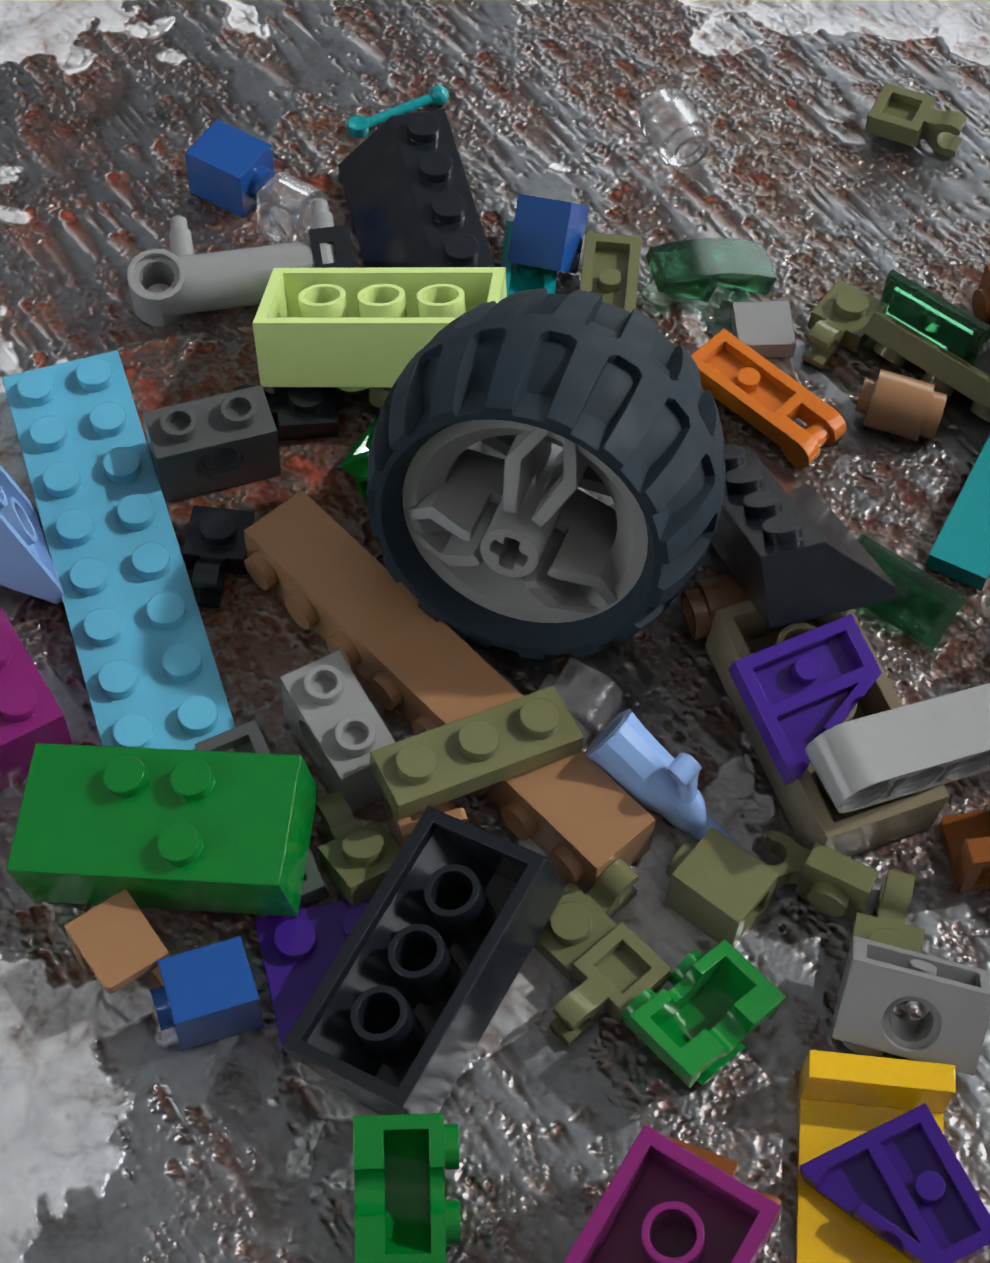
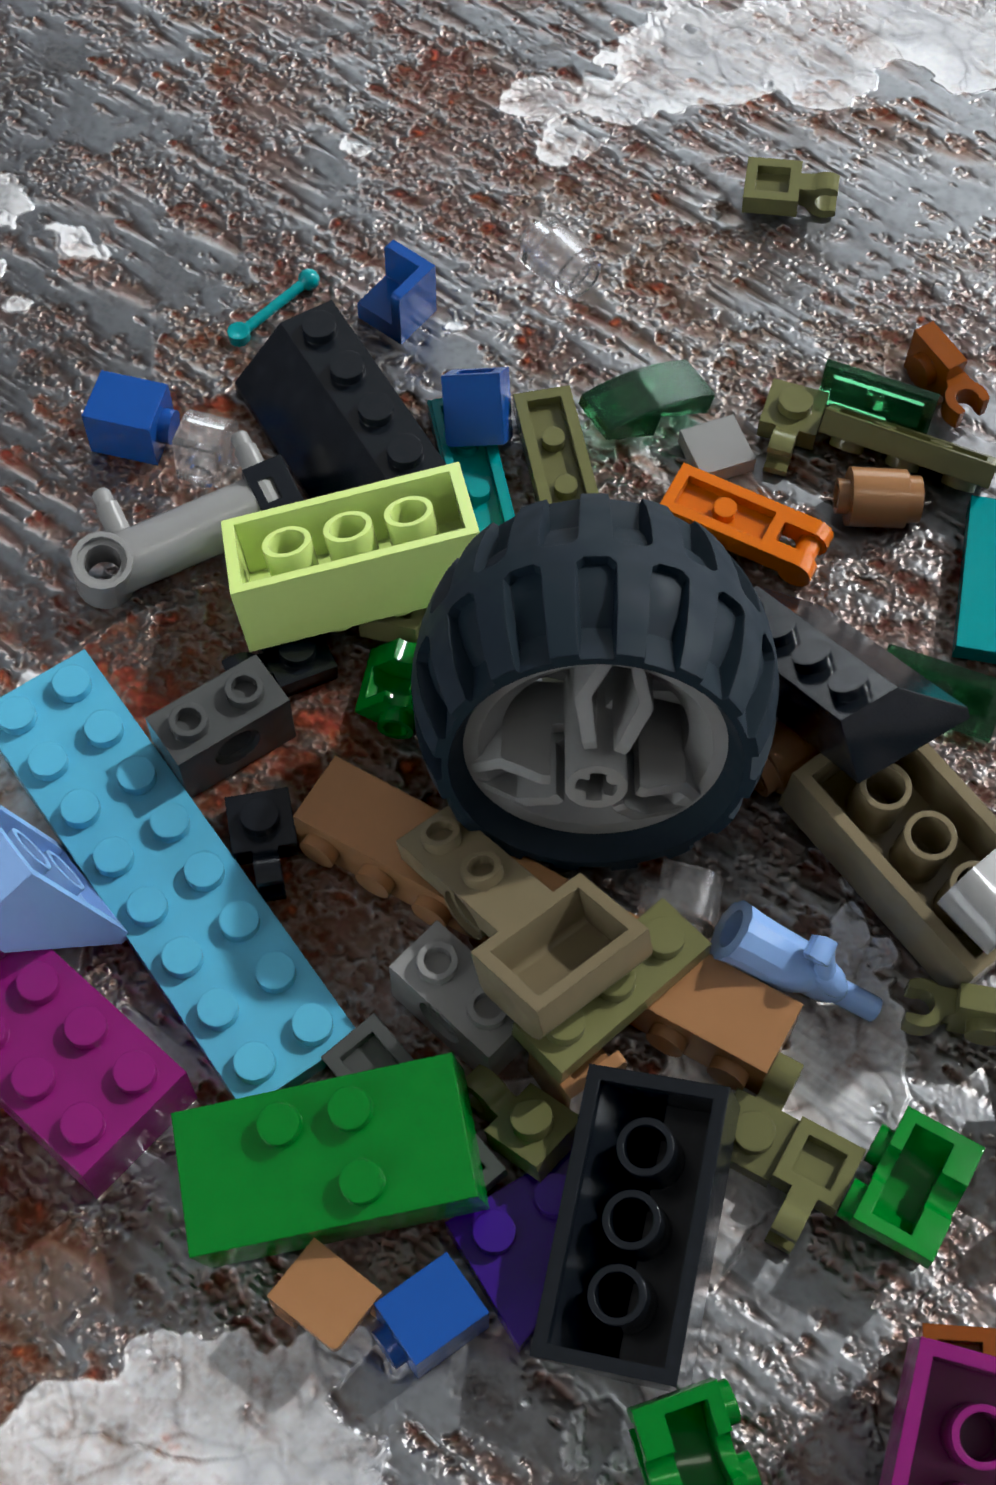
camera: 15 degrees left, 5 degrees up
olive brick [665,827,779,947] -> none
dark purple wing [728,614,882,786] -> none
none -> blue panel [357,240,437,345]
none -> dark tan plate [396,805,653,1040]

